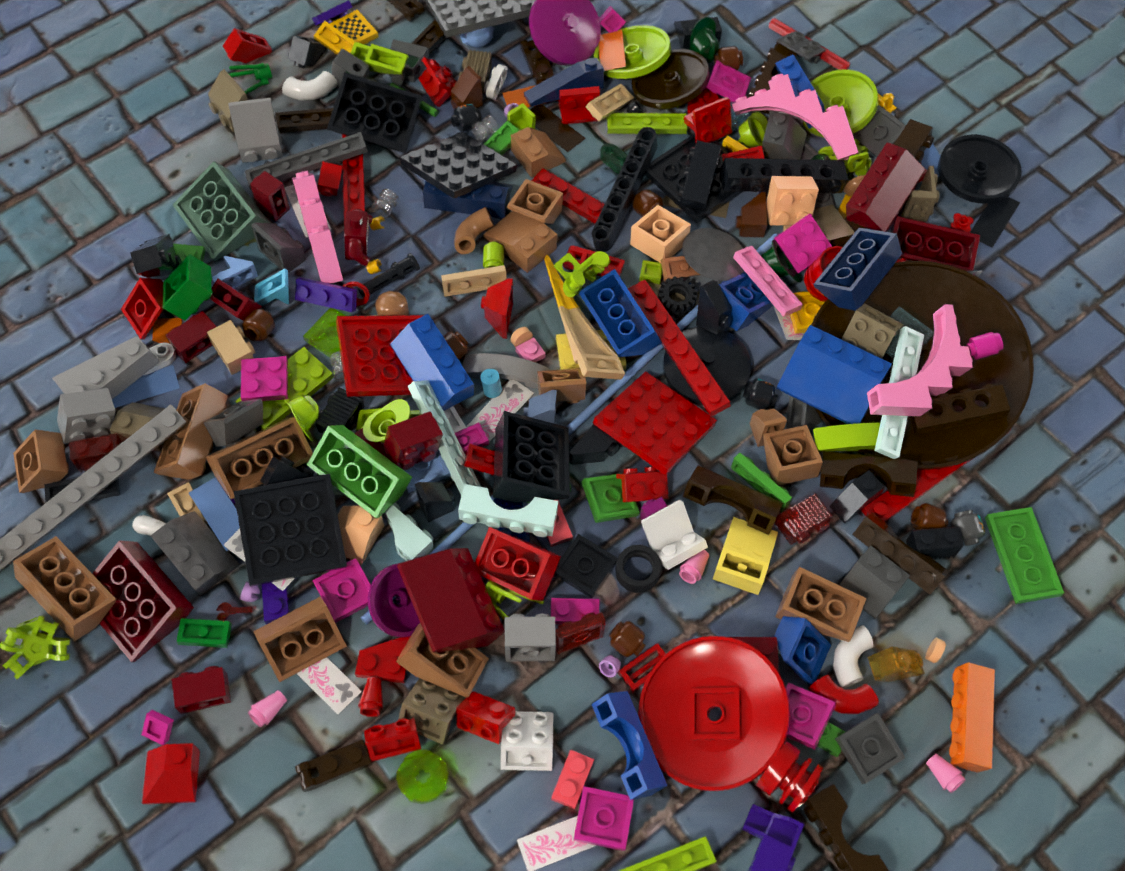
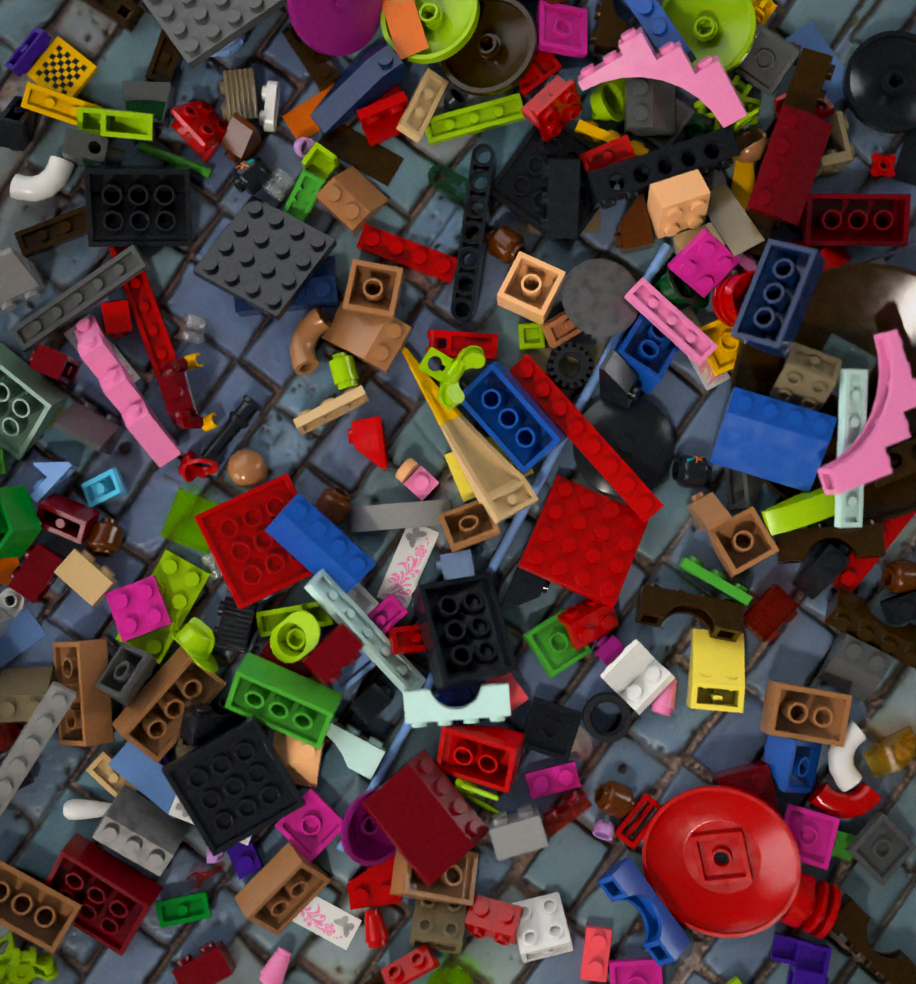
camera: 10 degrees left, 25 degrees up
dark purple plate [295,277,357,312] -> none
medium azure piece [480,369,502,398] -> none

